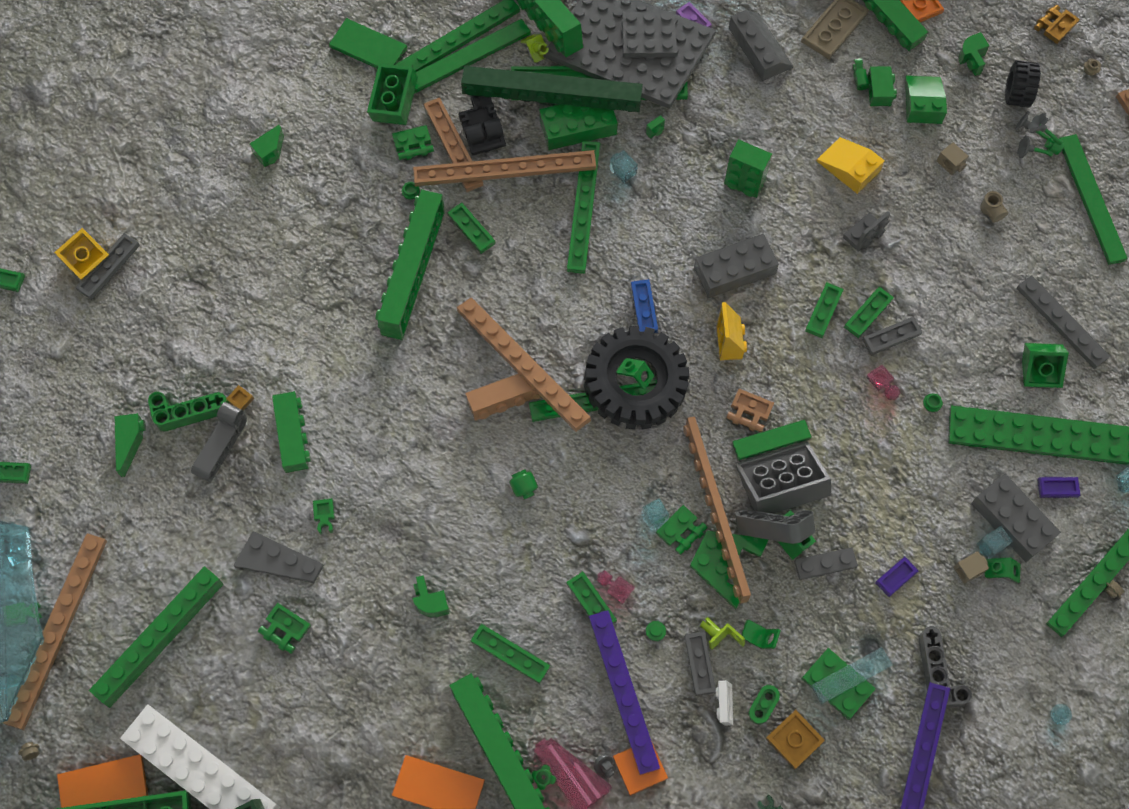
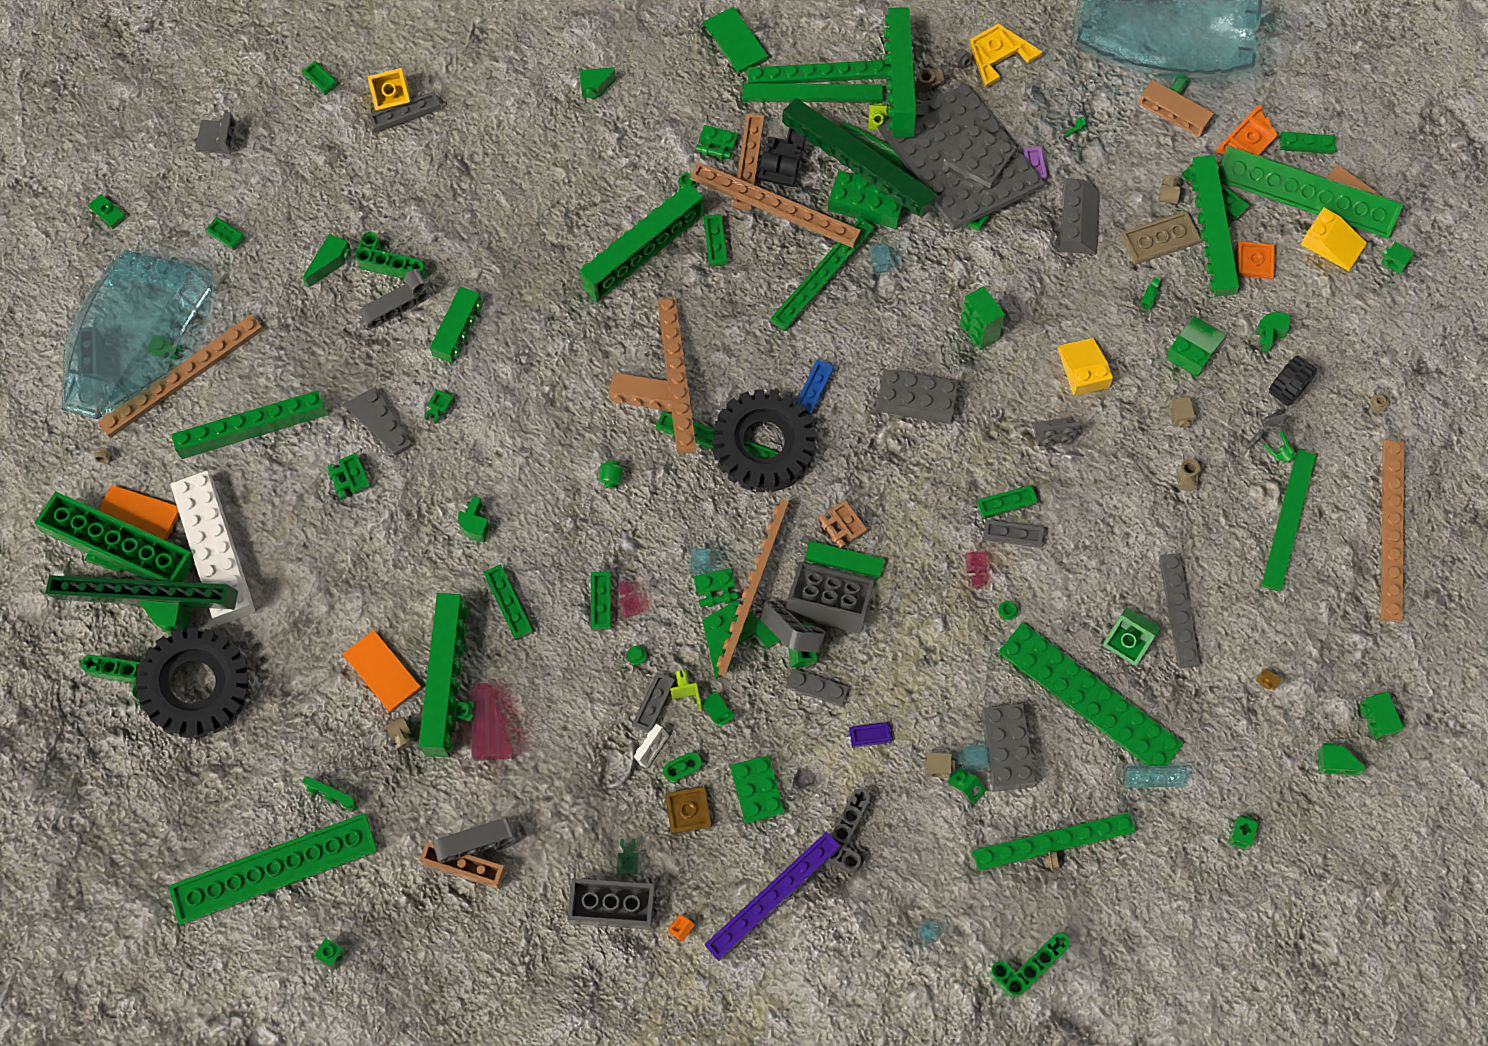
camera: 35 degrees right, 0 degrees up
pearl gold plate [227,385,254,410] -> none
green brick [367,63,418,125] -> none
dark purple plate [589,610,660,775] -> none
dark grey plate [594,755,614,778] -> none
orange tile [613,741,668,796] -> none
green bracket [616,358,654,389] -> none
green plate [646,115,665,139] -> none
yellow slope [716,302,747,360] -> none
green plate [805,282,844,338] -> none
clear light blue tile [811,647,893,704] -> none
green brick [867,66,897,106] -> none
pearl gold plate [1034,5,1080,44] -> none
dark purple tile [1037,477,1081,498] -> none

